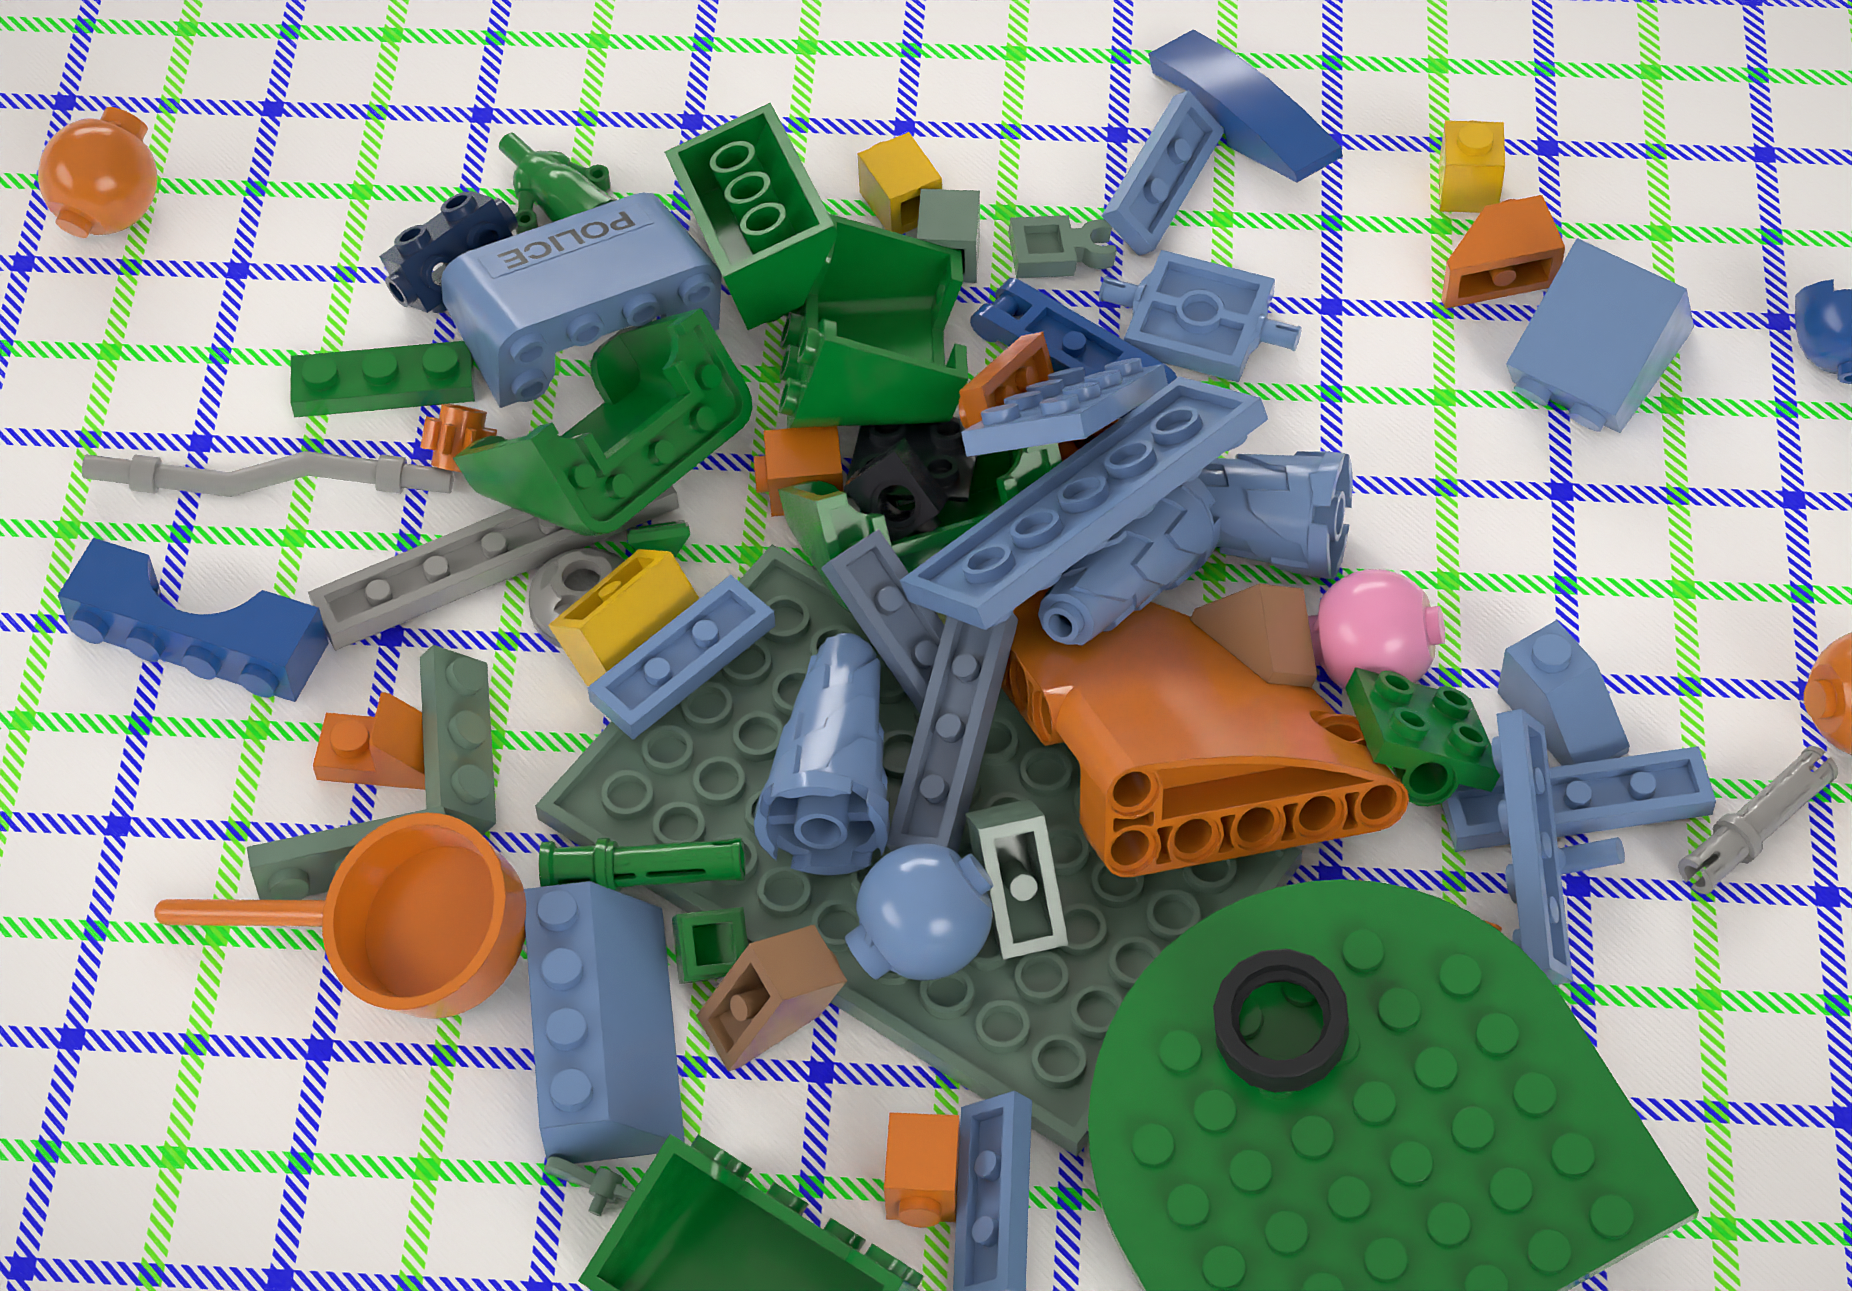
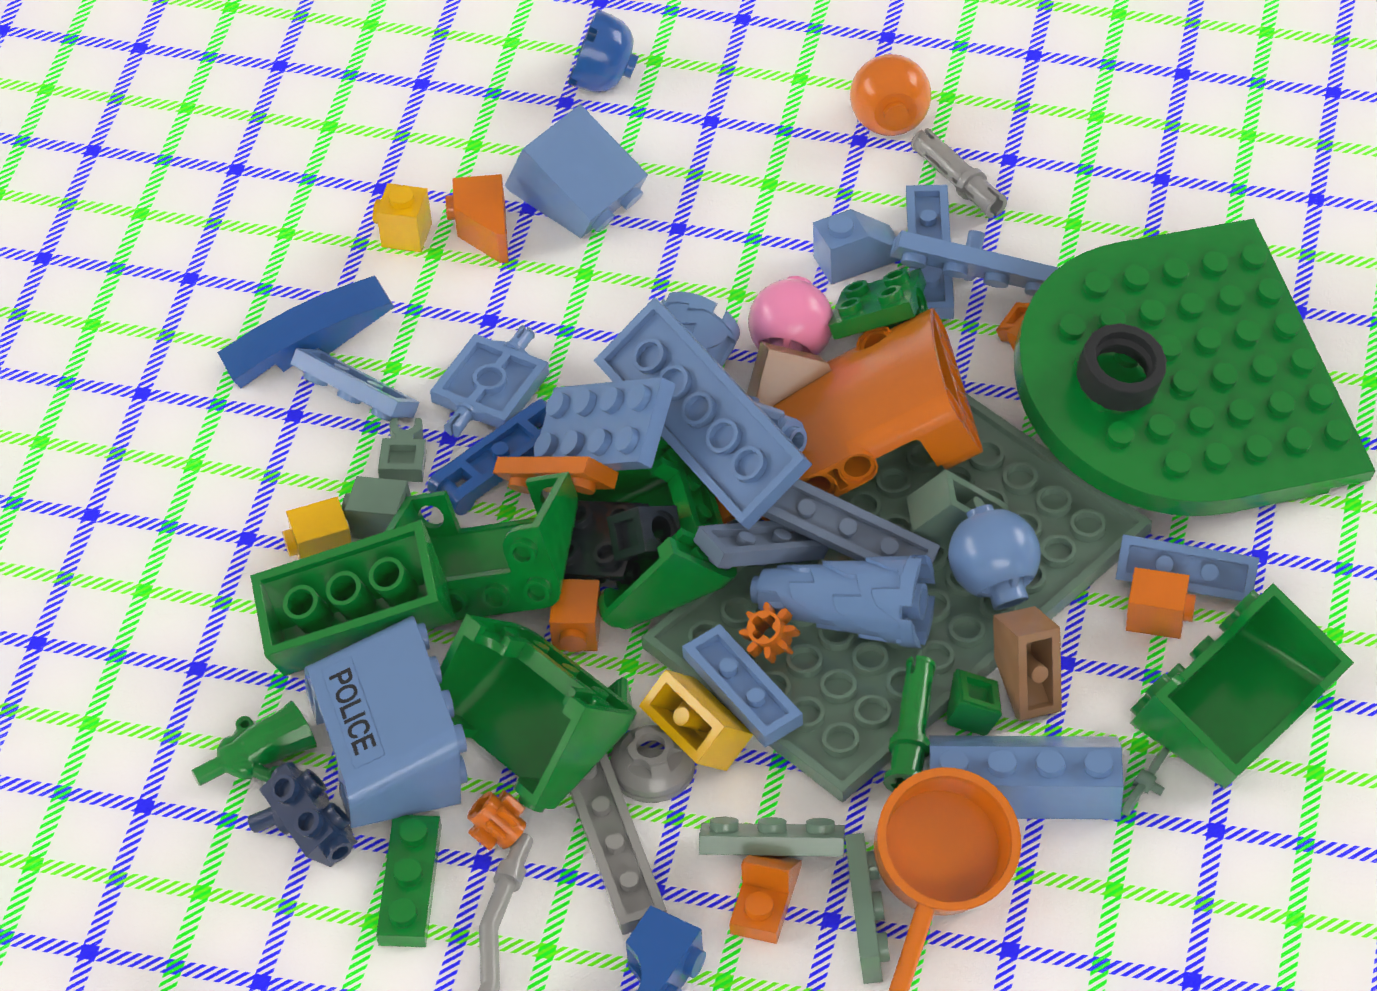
camera: 80 degrees left, 5 degrees down
none -> orange gear [739,602,800,664]

